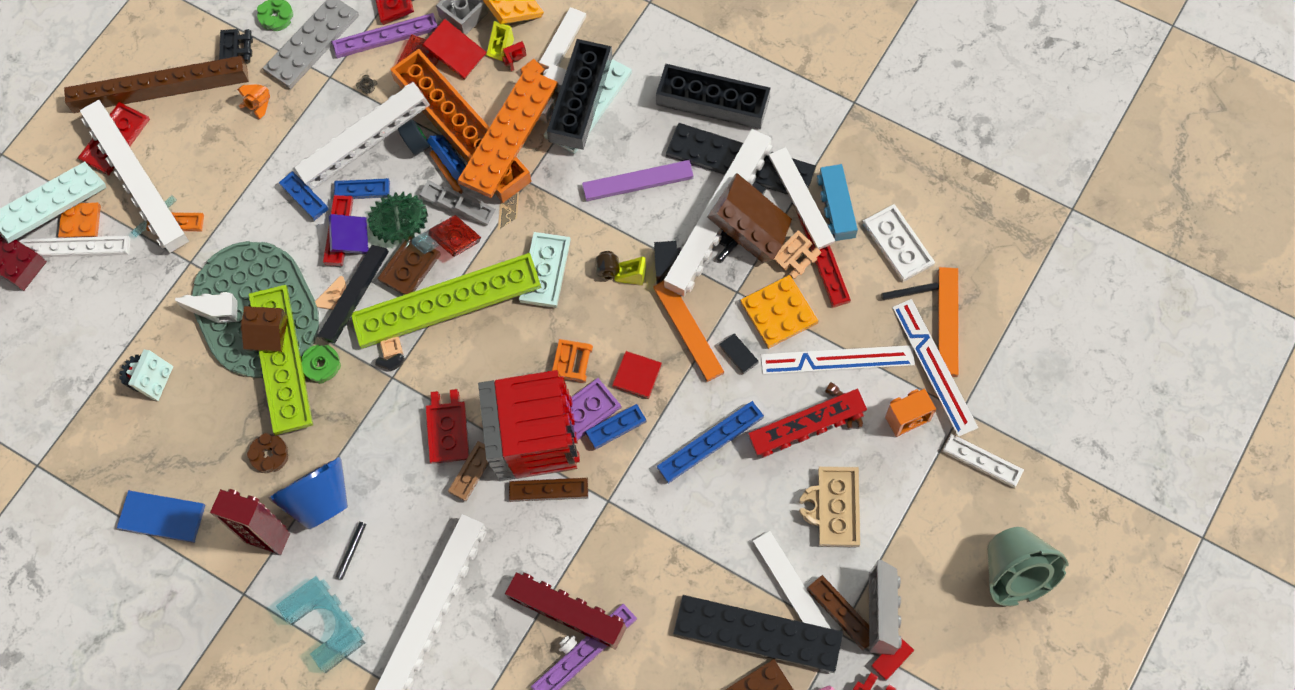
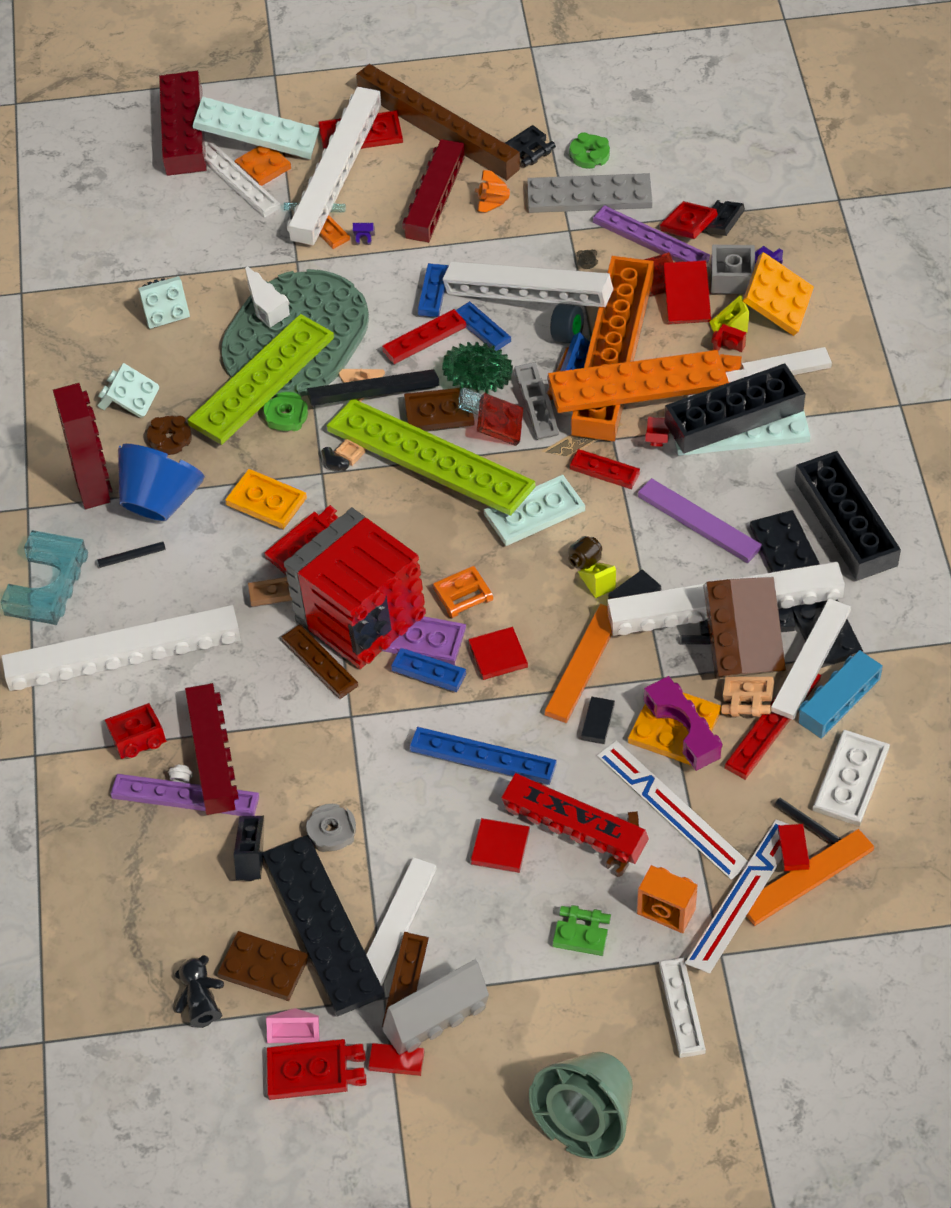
camera: 50 degrees right, 15 degrees down
blue tile [117,490,206,543] -> none
reddish brown slope [241,306,288,352] -> none
dark purple tile [329,214,368,254] -> none
tan plate [799,467,860,547] -> none
none -> light aqua bracket [97,363,159,418]
none -> red plate [105,703,167,759]
none -> light orange plate [225,469,307,530]
none -> black slope [234,815,264,881]
none -> light grey plate [306,804,356,852]
none -> dark purple tile [353,223,375,244]
none -> dark red brick [402,139,465,243]
none -> red tile [471,818,530,873]
none -> bright green plate [553,905,611,956]
none -> red tile [570,449,640,490]
none -> magenta arch [644,676,723,771]
none -> red bracket [645,417,669,447]
none -> red tile [778,824,810,871]

